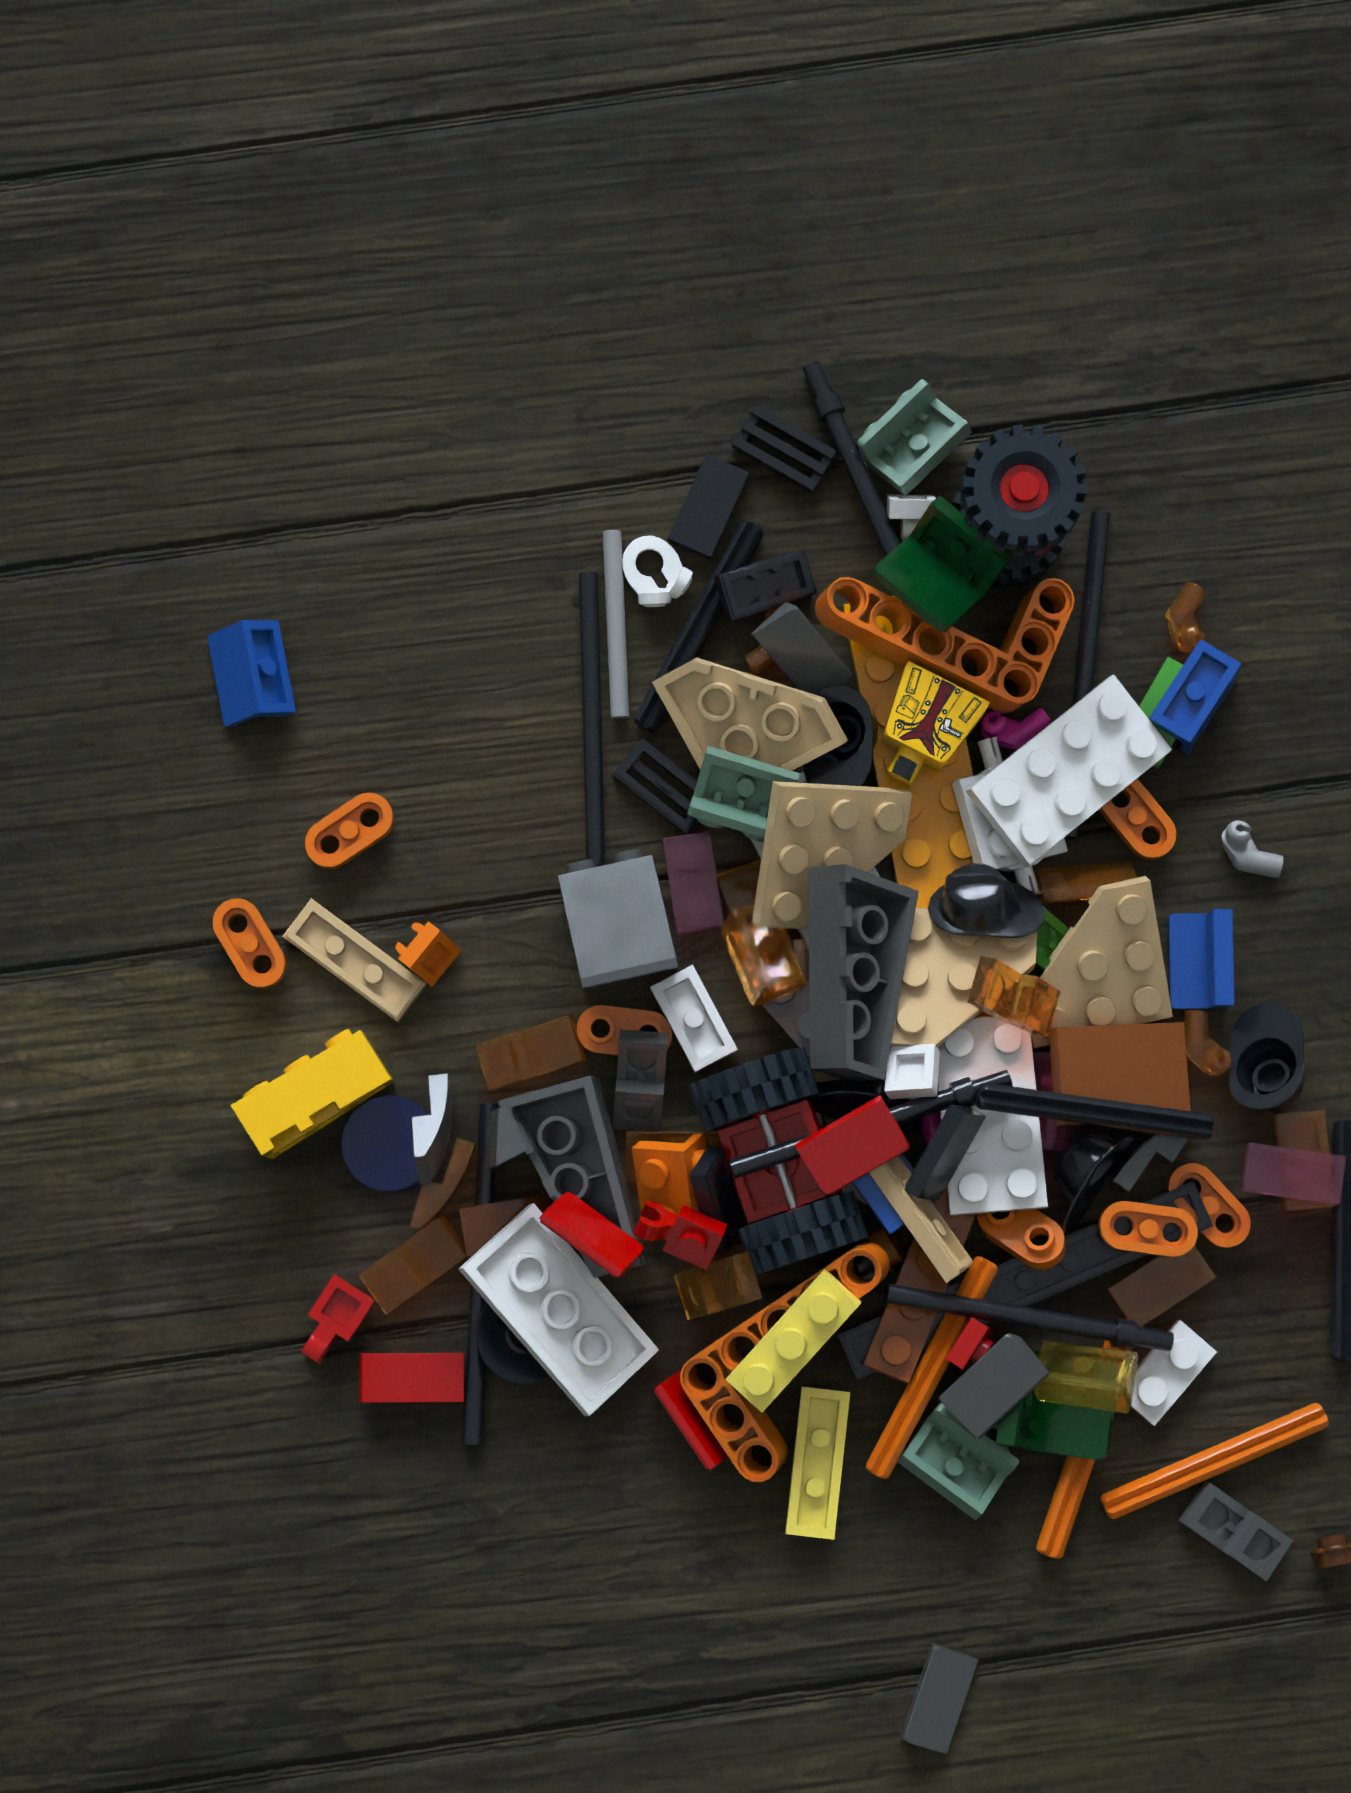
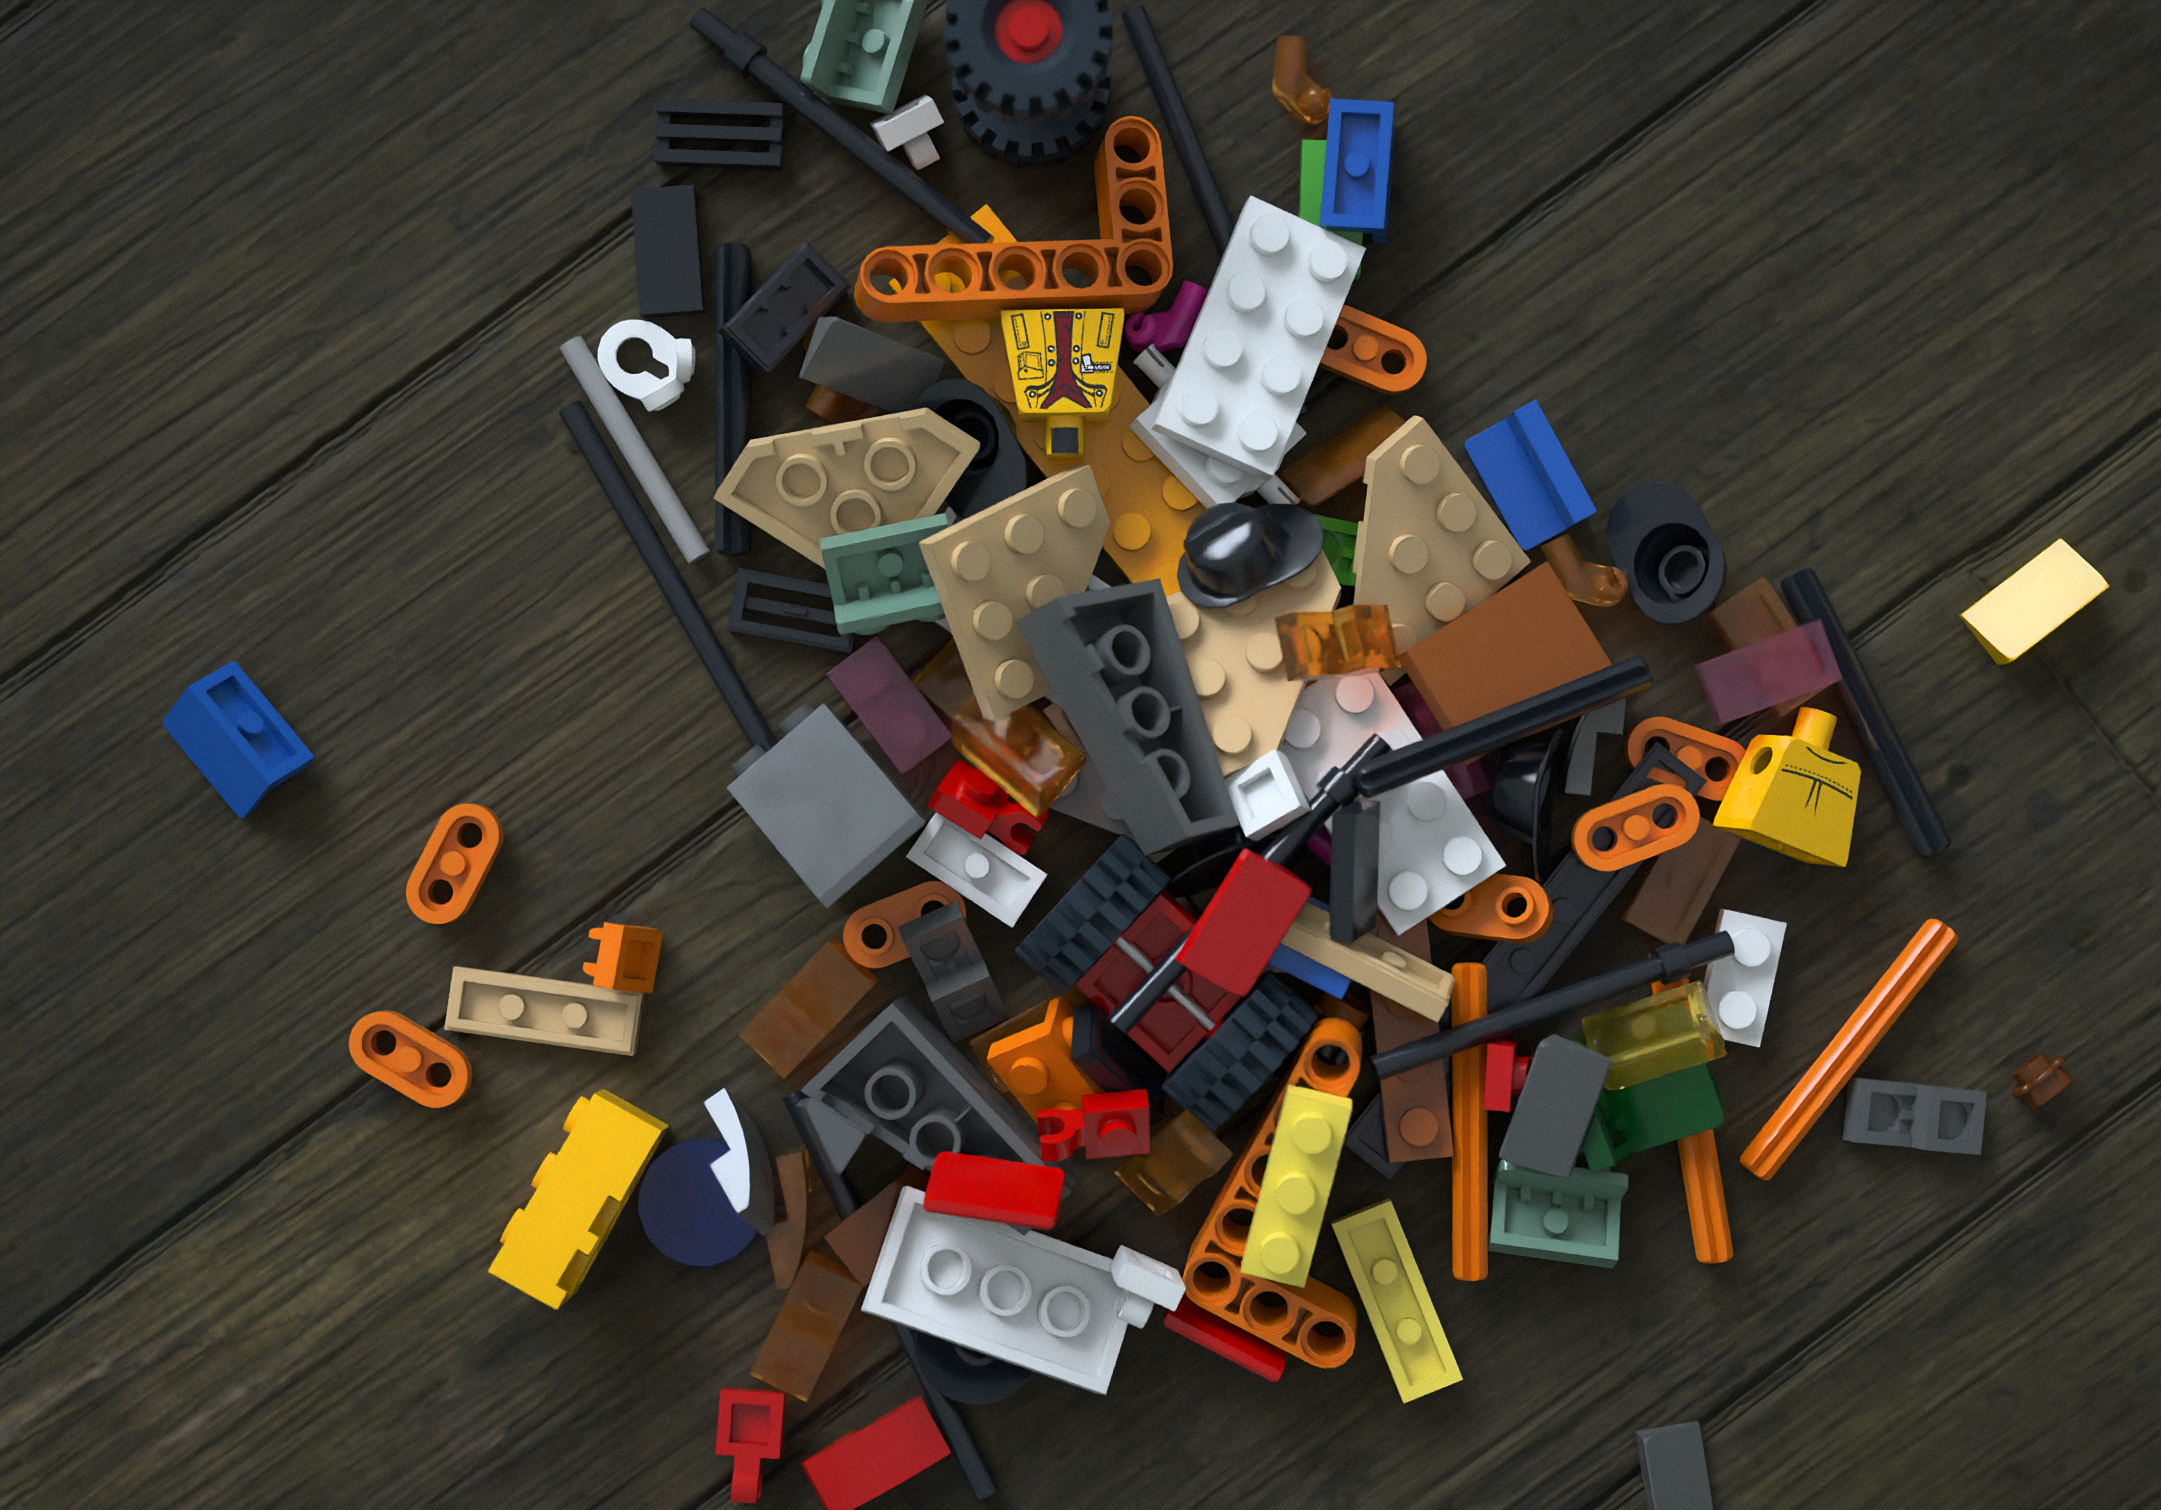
camera: 30 degrees left, 5 degrees up
dark green bracket [872,495,1013,632] -> none
light grey arm [1221,820,1283,879] -> none
none -> red plate [927,759,1050,855]
none -> white tile [1110,1245,1186,1329]
none -> yellow torso [1712,707,1861,867]

